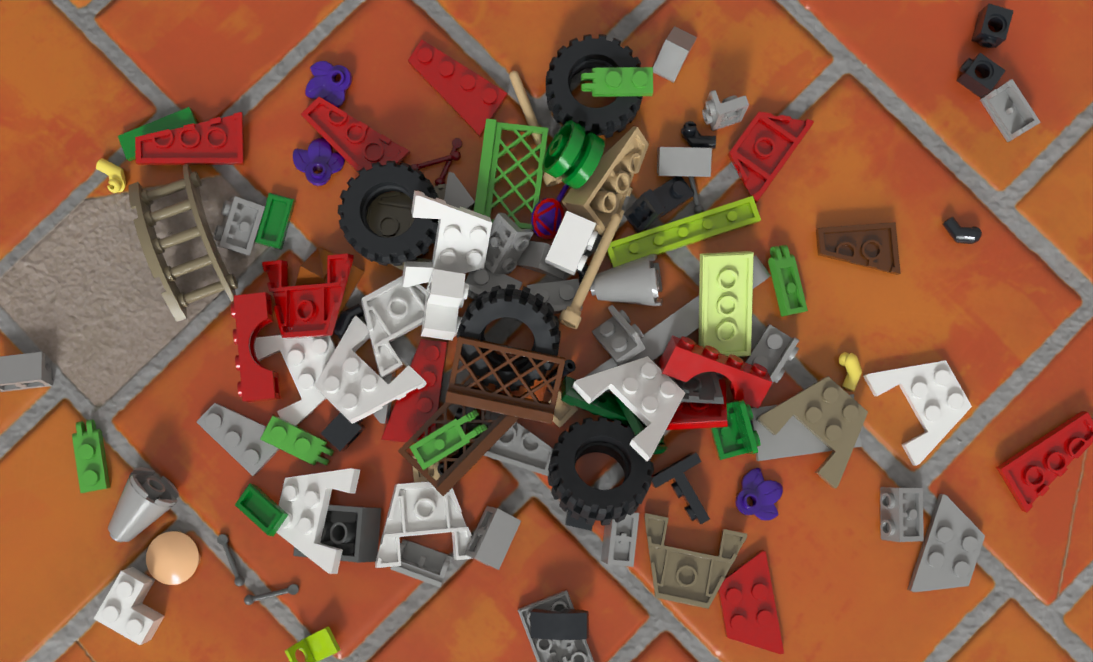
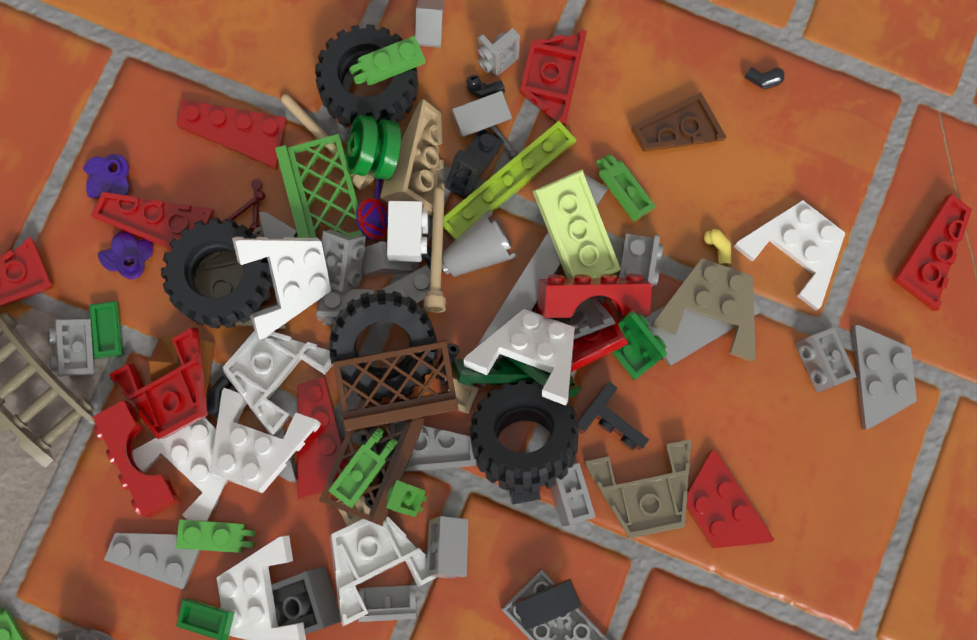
camera: 30 degrees left, 5 degrees down
black brick [321,413,366,451] -> none
white brick [421,269,469,340] -> none
light grey bracket [592,305,646,366] -> none
dark purple plate [735,468,783,521] -> none
none -> bright green hinge [386,480,427,517]

